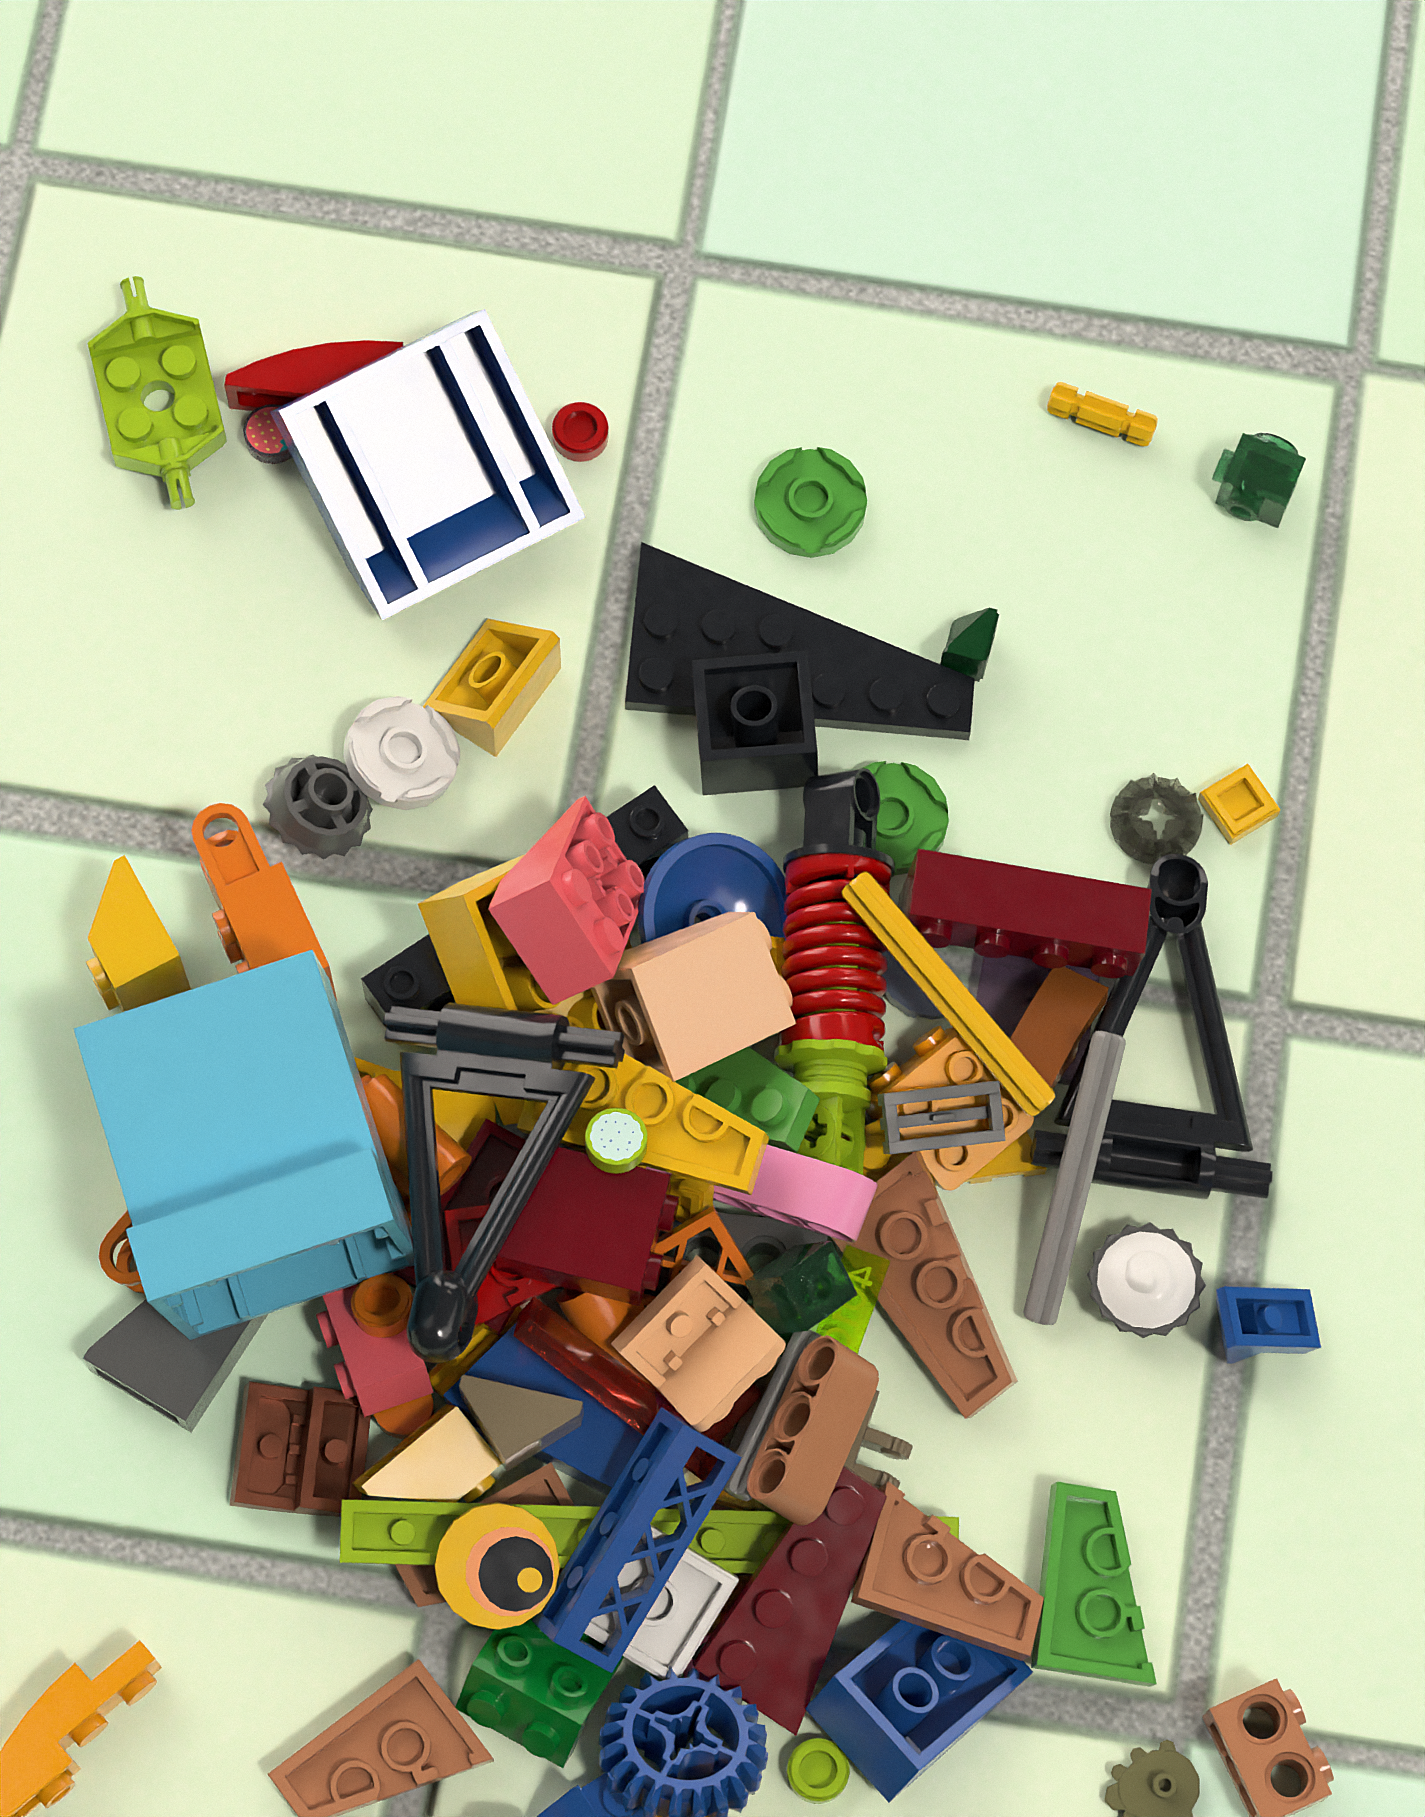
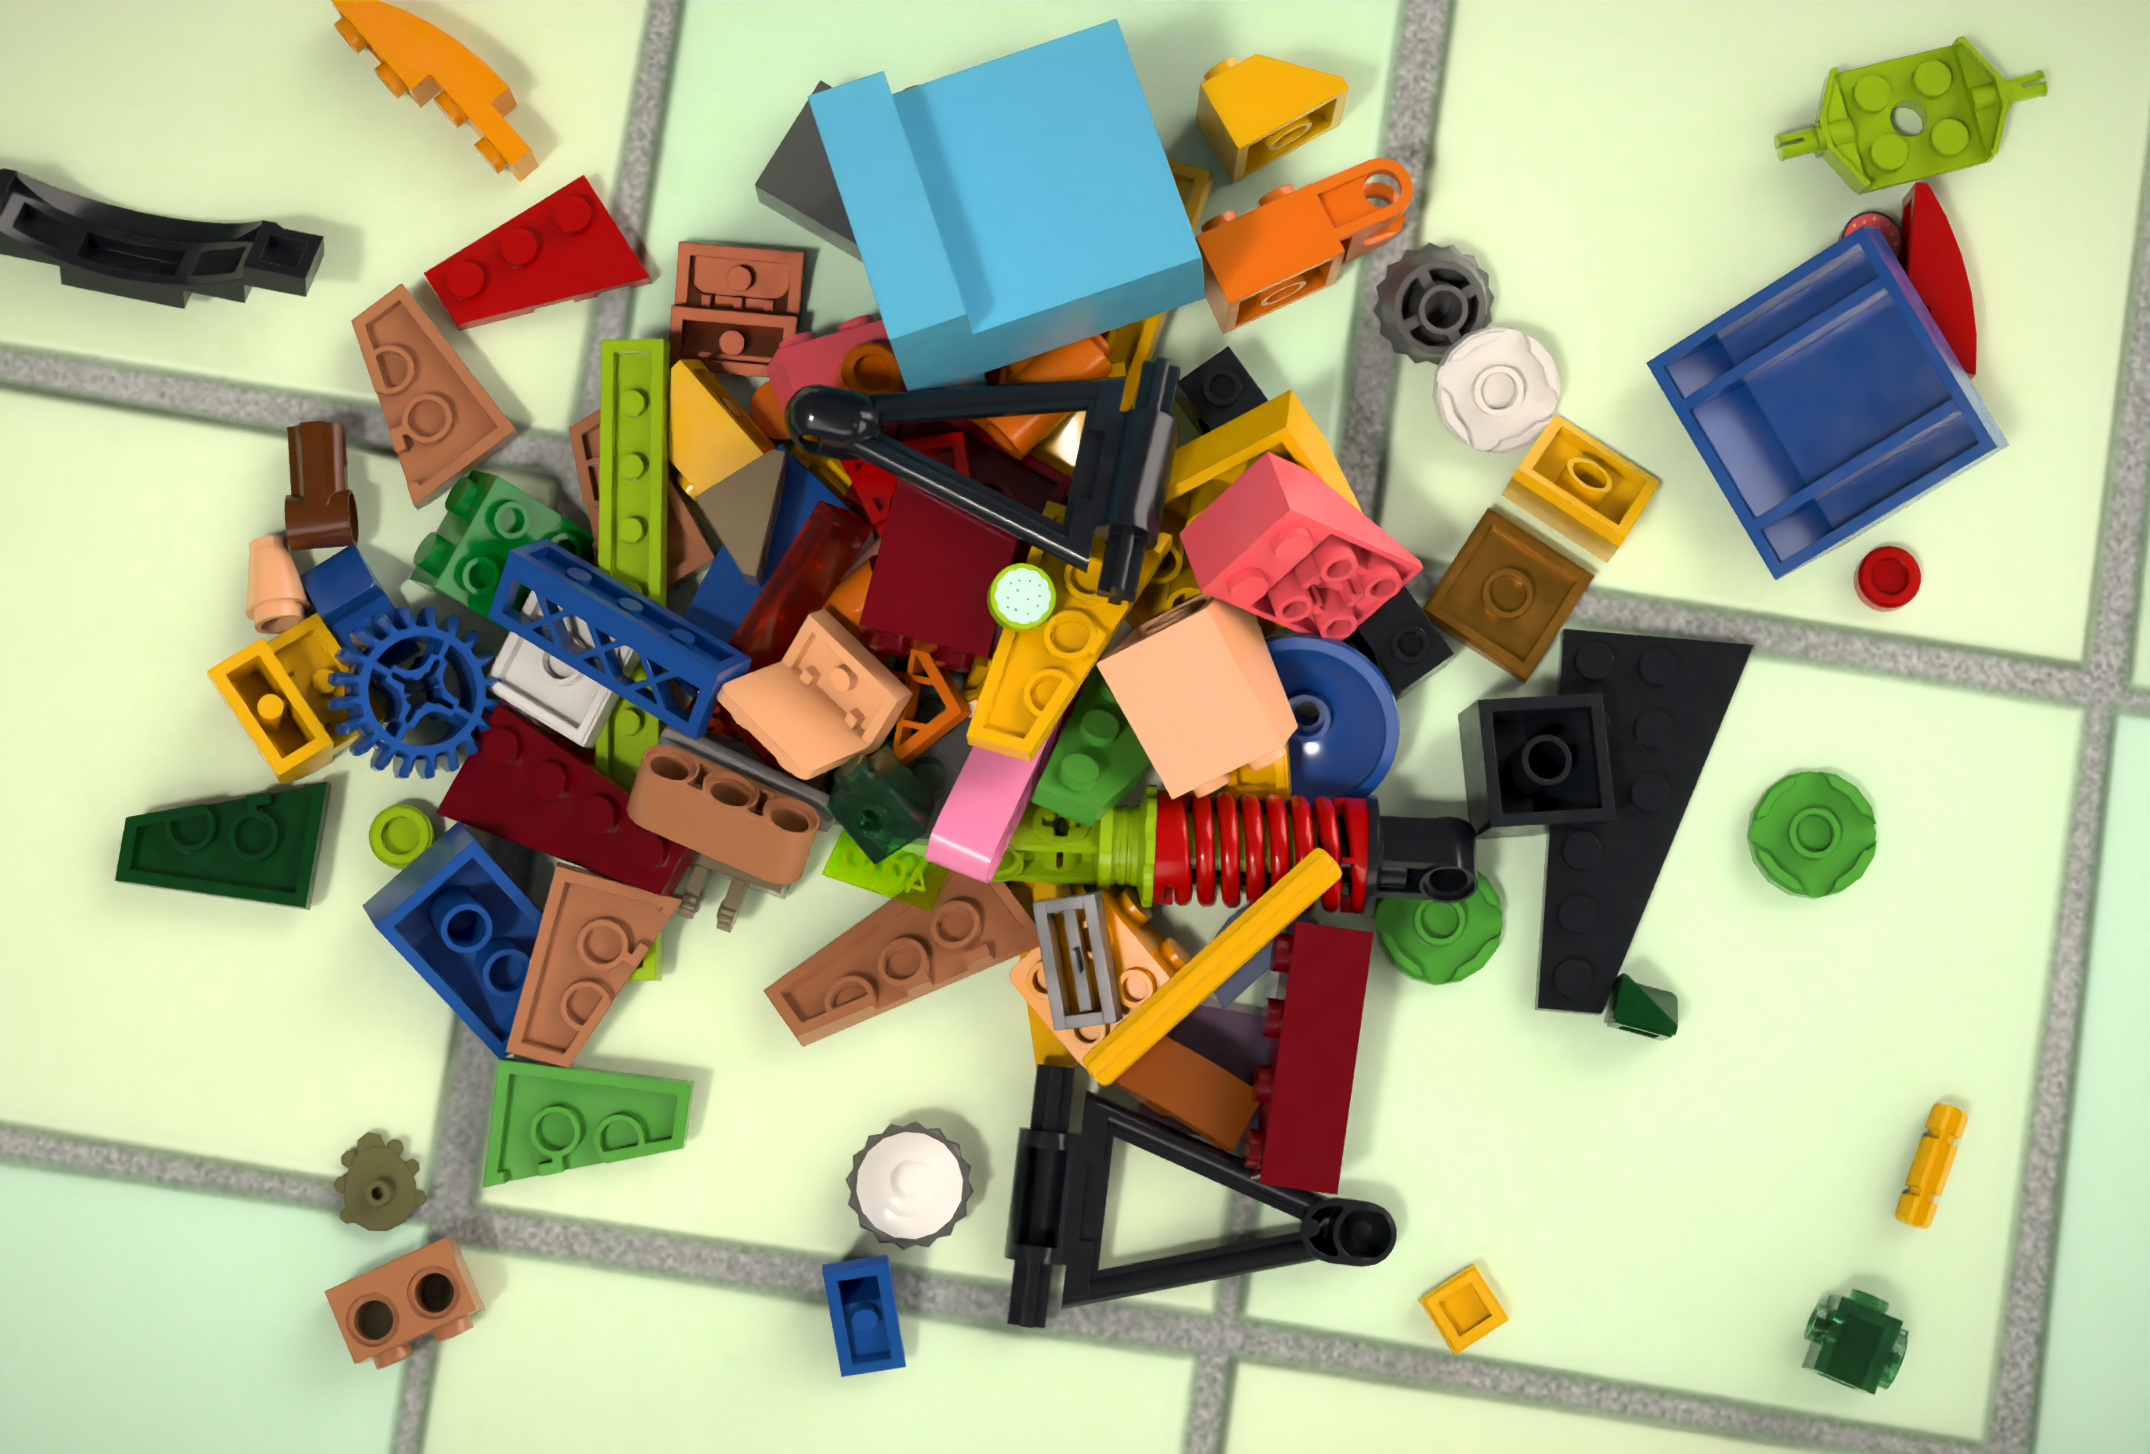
camera: 90 degrees right, 10 degrees up
tile [434,1502,560,1630] -> none
light grey axle [1023,1031,1126,1325] -> none
clear smoke gear [1110,773,1204,865] -> none
none -> red wing [424,175,652,331]
none -> pearl gold tile [1422,508,1595,684]

